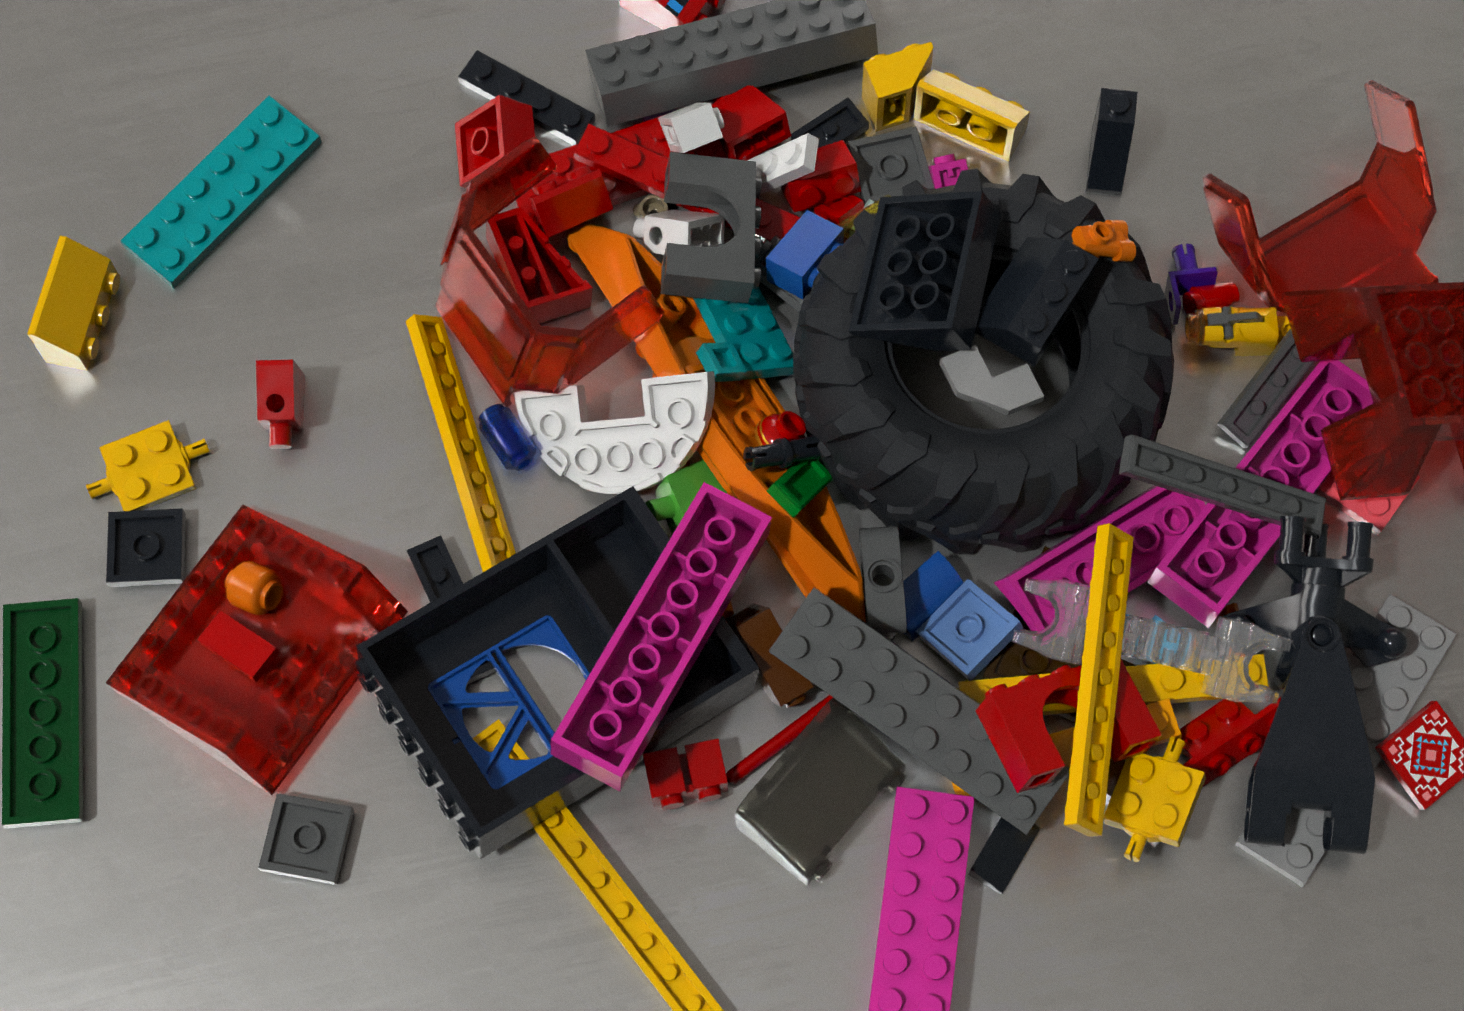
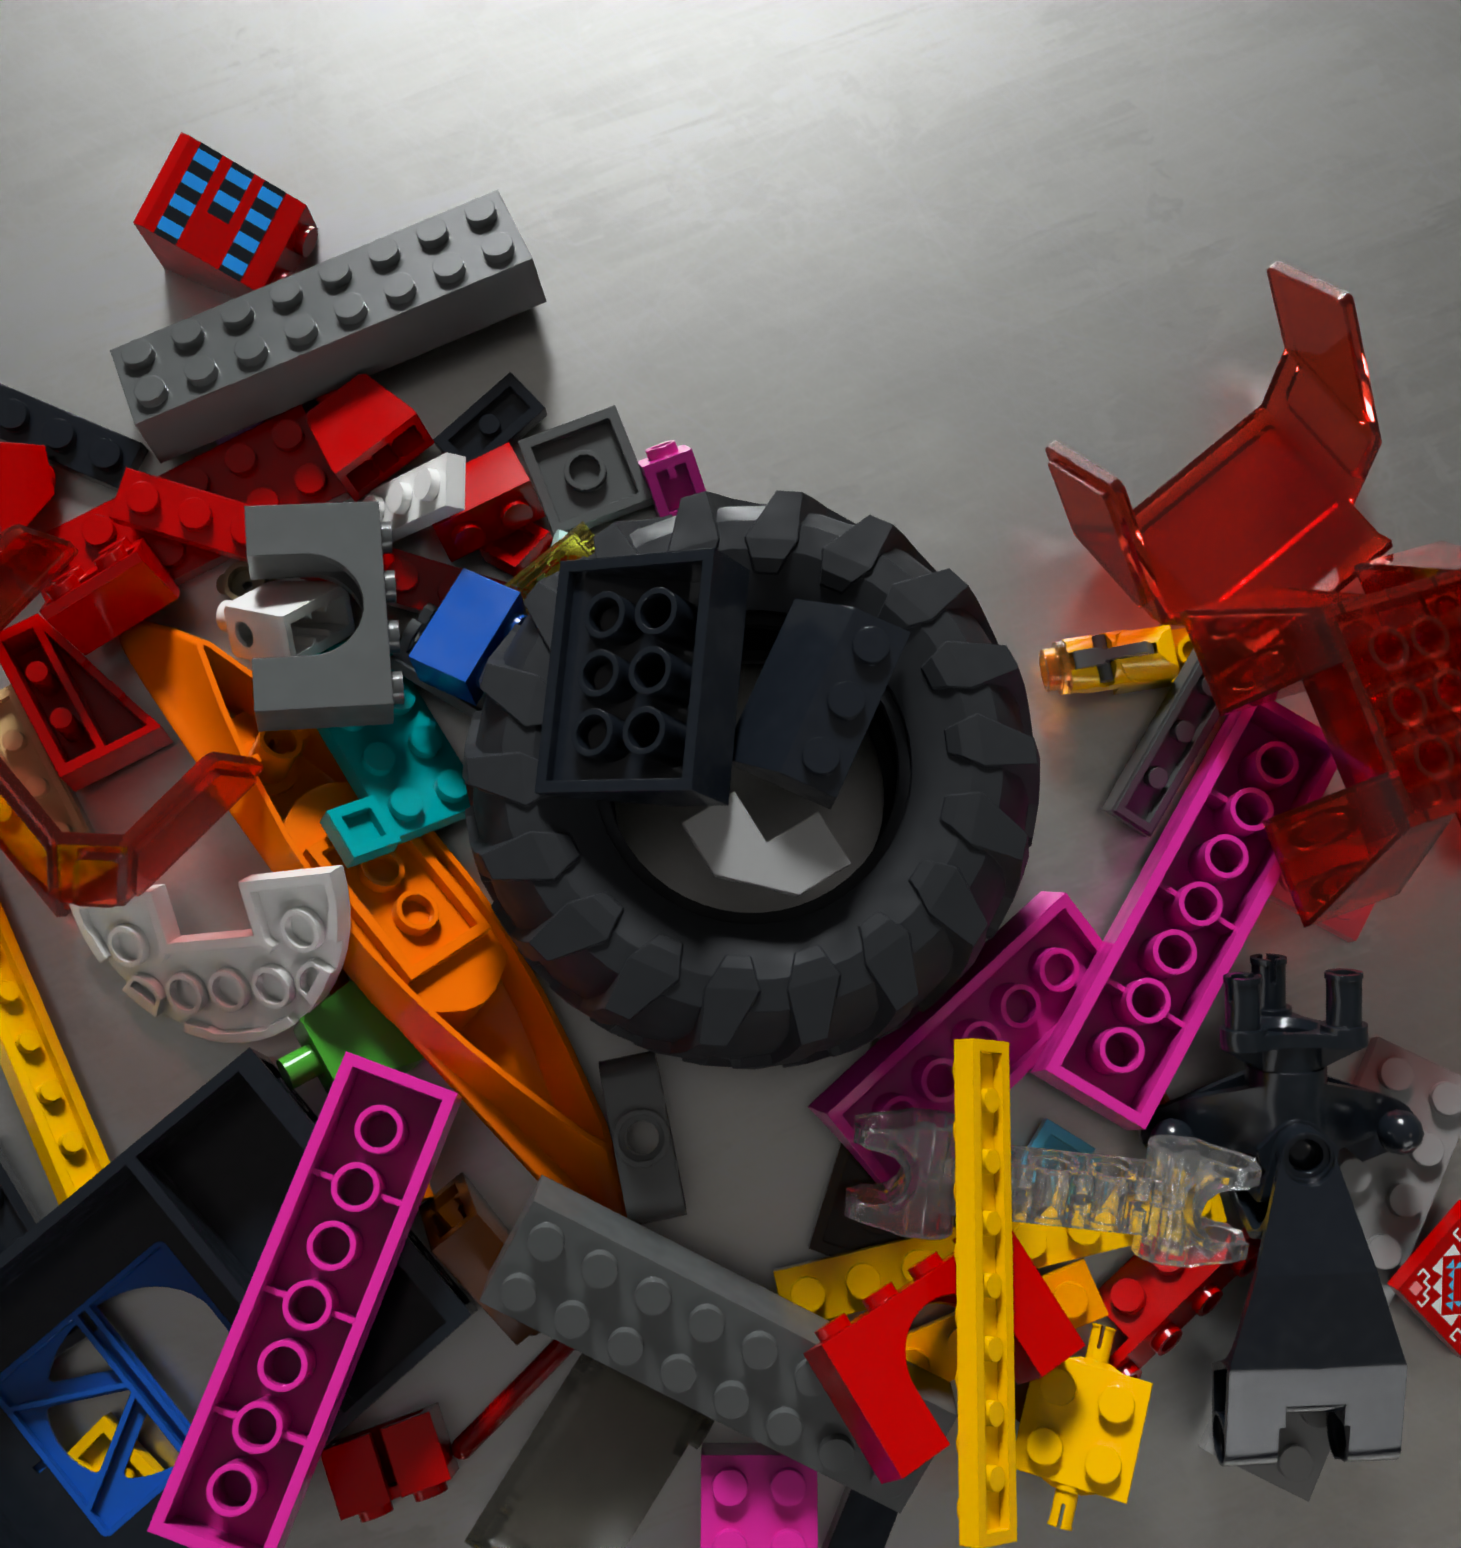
camera: 10 degrees left, 10 degrees up
clear blue head [478,404,537,471] -> none
white brick [658,102,724,153] -> none
black pin [743,435,820,471] -> none
red piece [755,411,806,446] -> none
green tile [766,459,833,518] -> none
yellow slope [861,42,934,132] -> none
blue brick [903,551,964,642] -> none
yellow slope [913,69,1030,162] -> none
medium blue plate [915,579,1023,681] -> none
orange plate [1071,220,1136,262] -> none
black slope [1085,88,1138,196] -> none
dark grey tile [1119,435,1326,536] -> none
dark purple bracket [1165,243,1218,325] -> none
red cone [1182,282,1240,321] -> none

